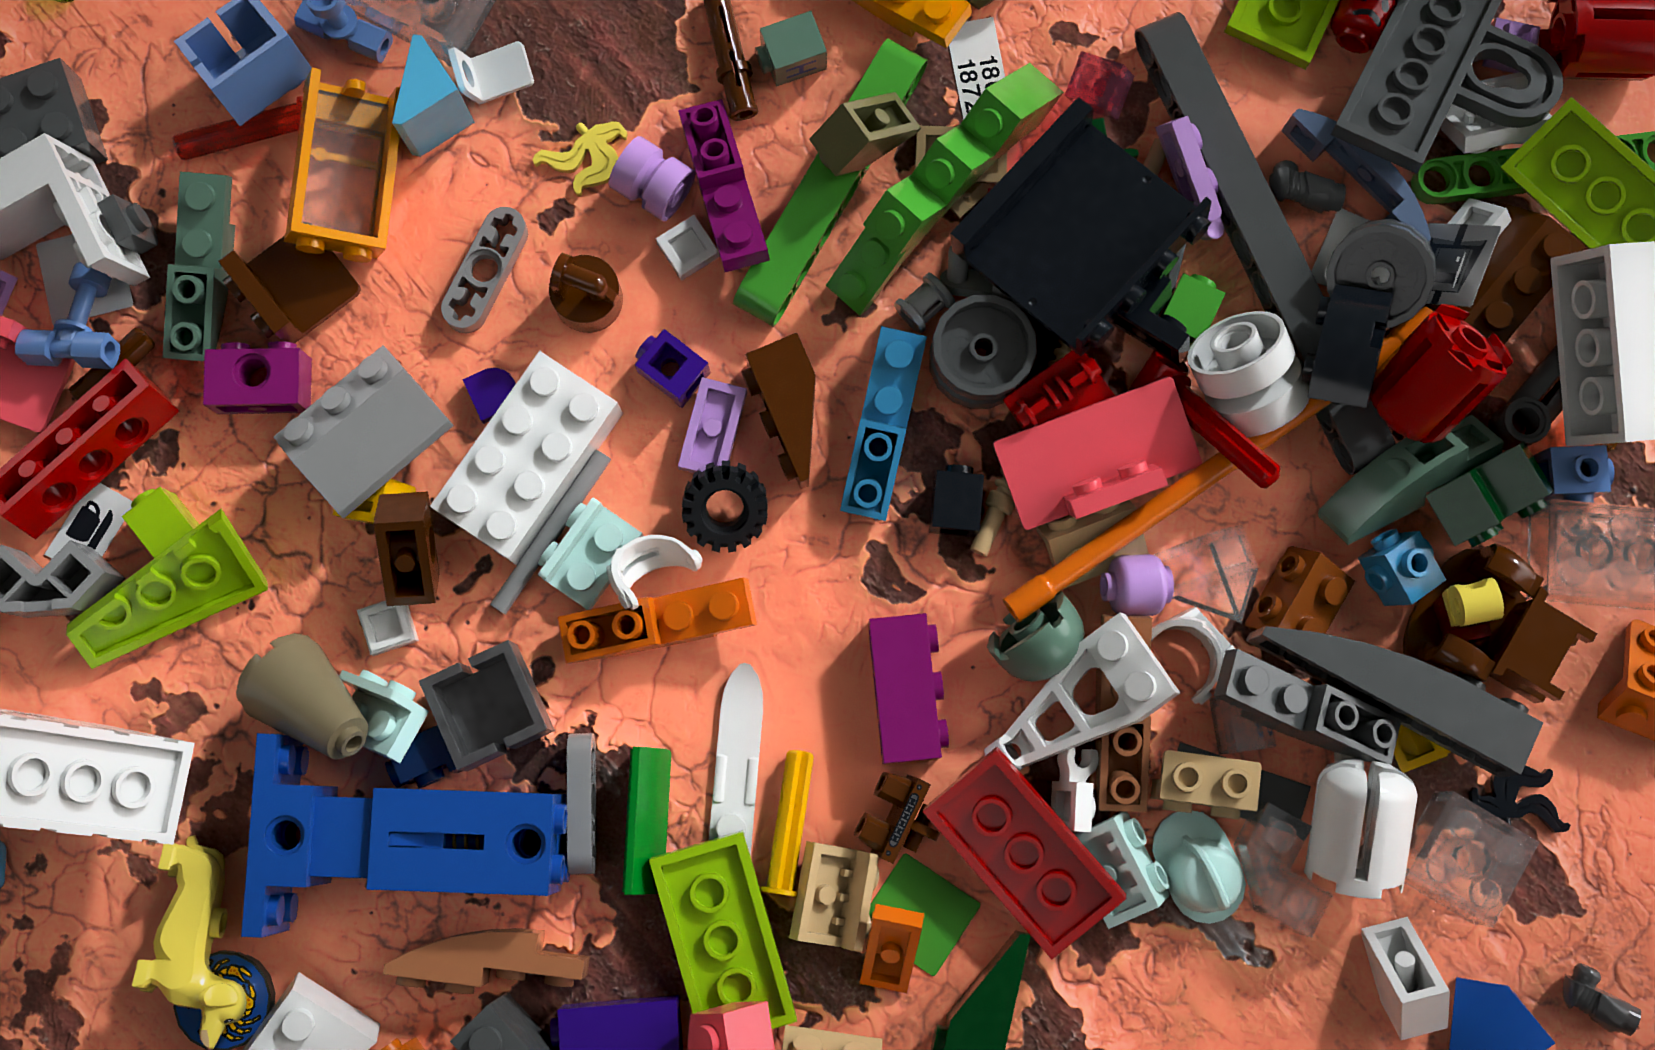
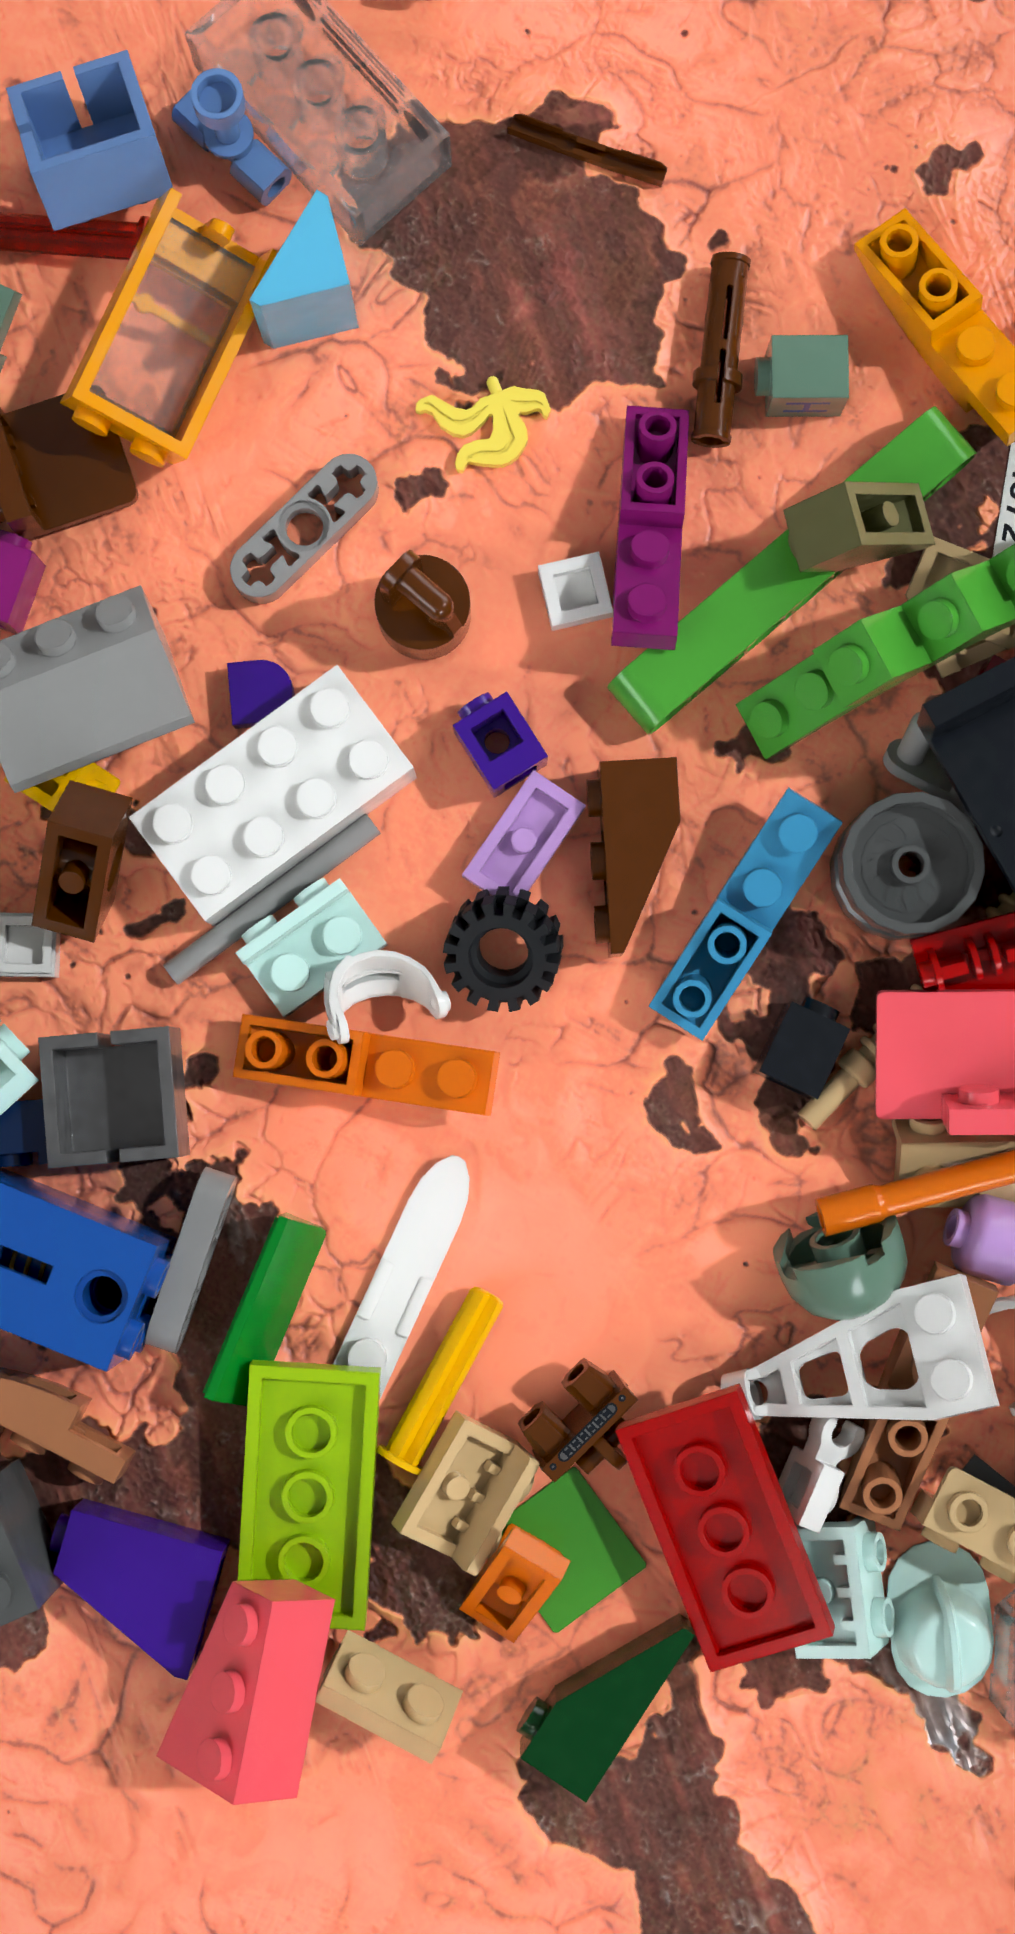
camera: 25 degrees right, 5 degrees up
white bracket [448,41,534,105] -> none
lavender wheel [608,136,696,221] -> none
magenta brick [868,613,949,764] -> none
light grey bush [894,272,955,334] -> none

